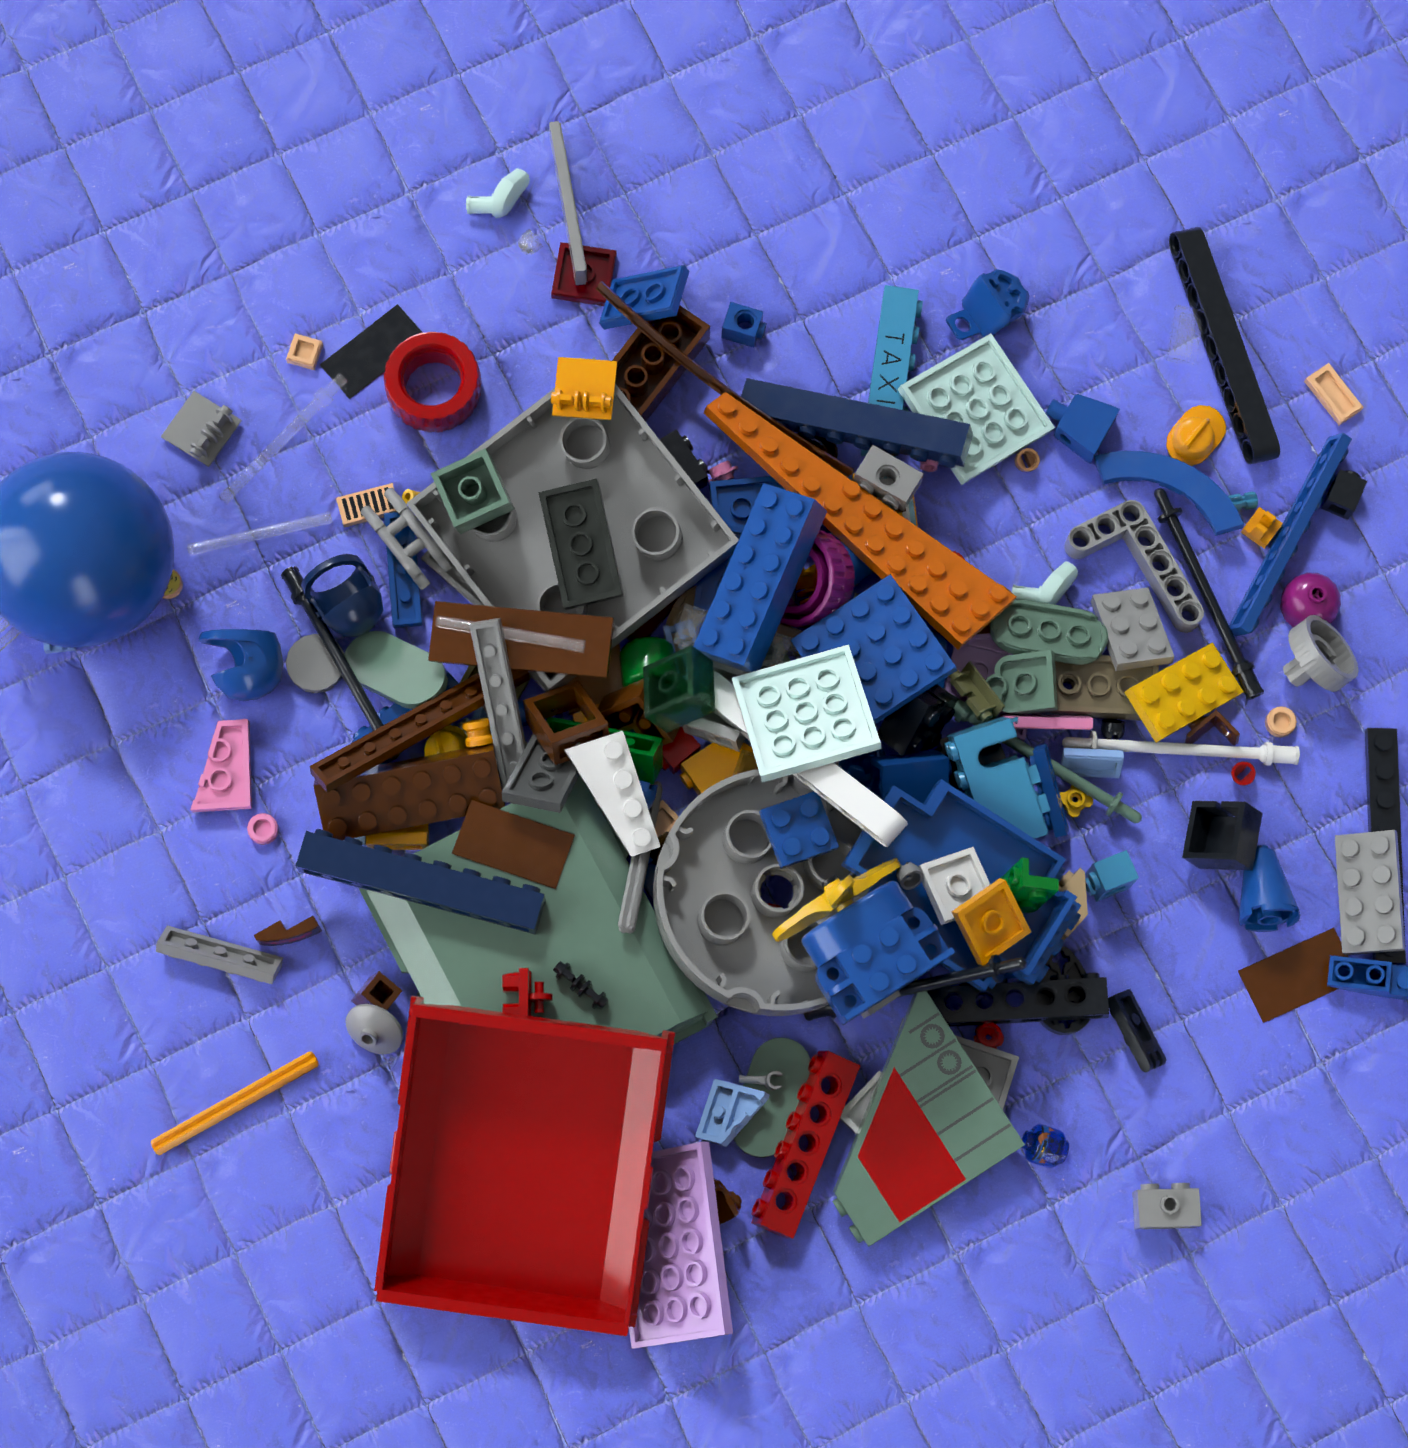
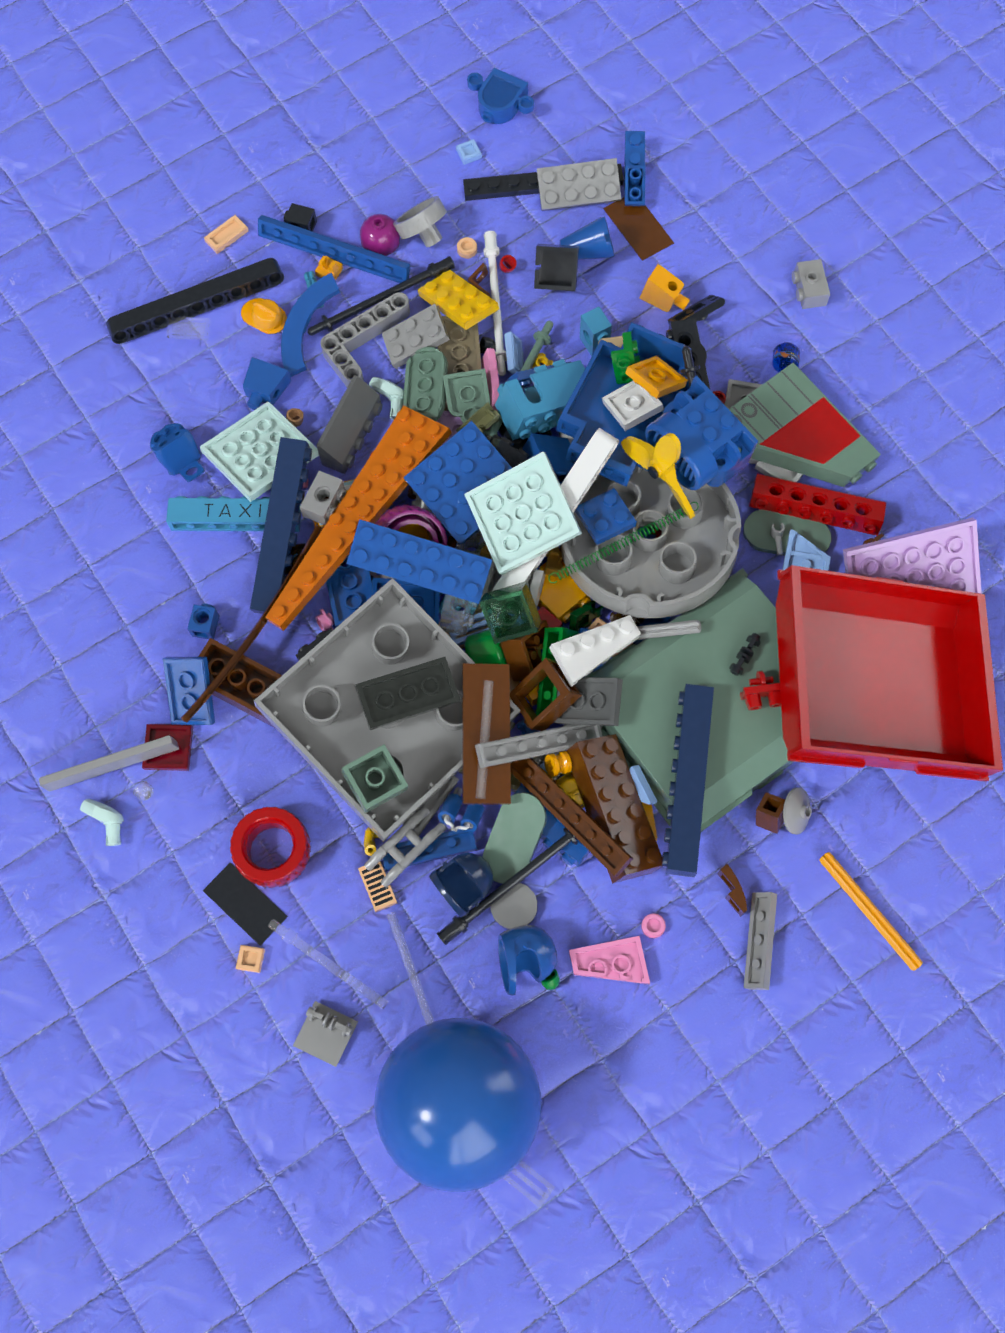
camera: 90 degrees left, 5 degrees down
reddish brown sticker [452,800,575,889] -> none
light orange hinge [551,357,617,420] -> none
light grey hinge [896,862,923,890] -> none
none -> dark grey slope [316,375,383,474]
none -> blue piece [438,787,485,833]
none -> green hinge [541,969,560,990]
none -> green piece [548,502,699,583]
none -> dark green plate [569,600,604,632]
none -> light blue tile [629,765,657,805]
none -> light orange torso [639,264,690,312]

